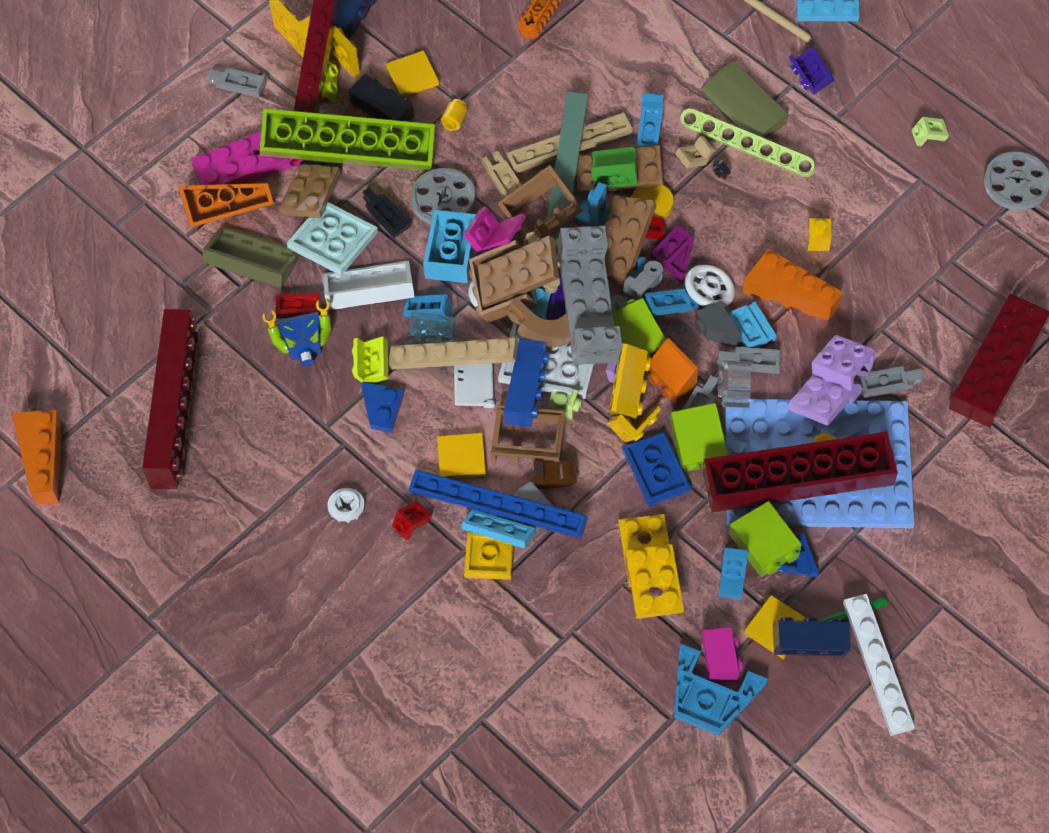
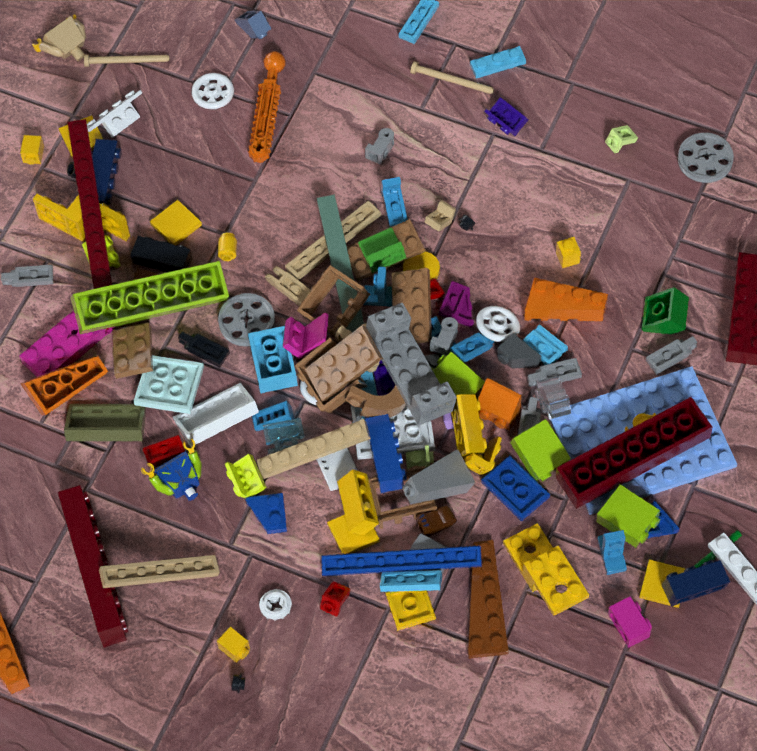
camera: 20 degrees left, 0 degrees up
dark azure wing [674,644,768,736] -> none
yellowish green beam [680,109,816,177] -> none
olive slope [701,61,788,144] -> none
lavender piece [788,335,875,426] -> none
none -> tan plate [99,555,220,588]
none -> yellow brick [217,626,250,663]
none -> black plate [231,673,246,693]
none -> yellow brick [337,469,379,536]
none -> light grey leg [365,128,394,165]
none -> light grey slope [402,450,476,505]
none -> dark orange wing [468,540,509,659]
none -> green slope [642,287,689,335]

